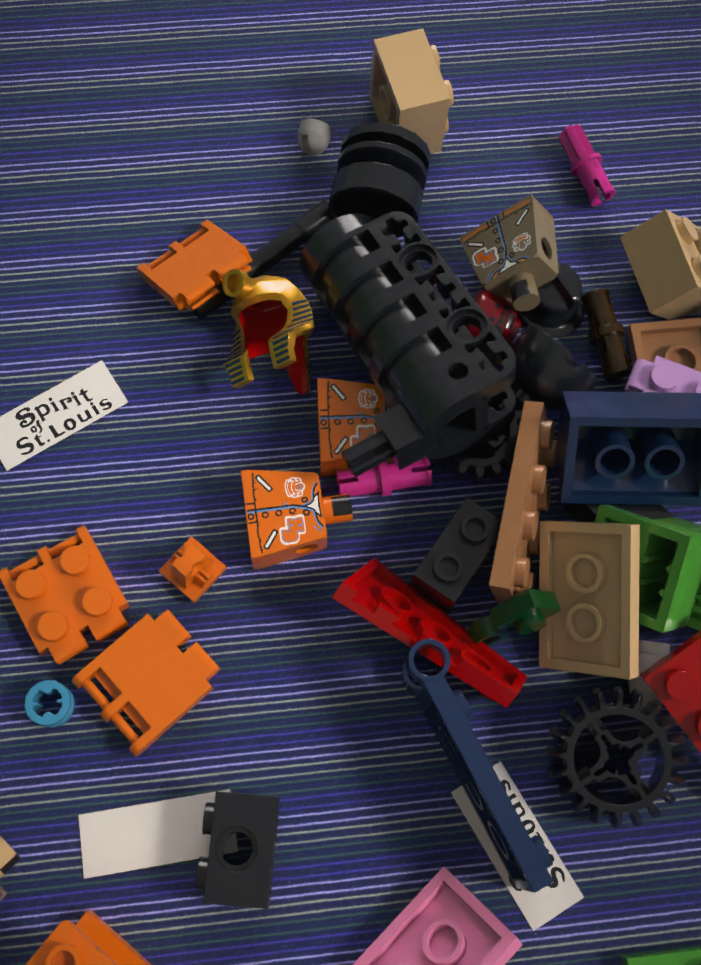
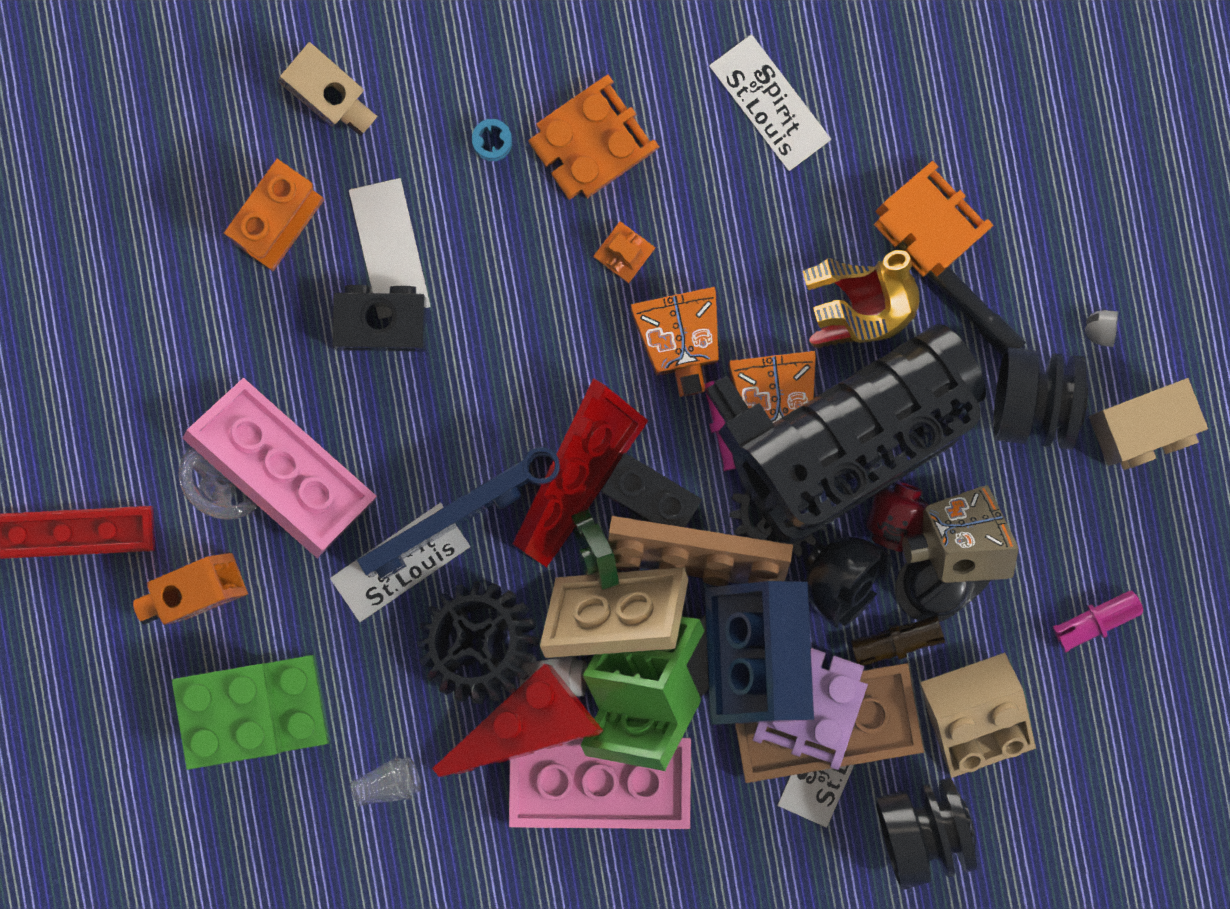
camera: 90 degrees right, 15 degrees up
orange plate [72,610,220,757] -> none

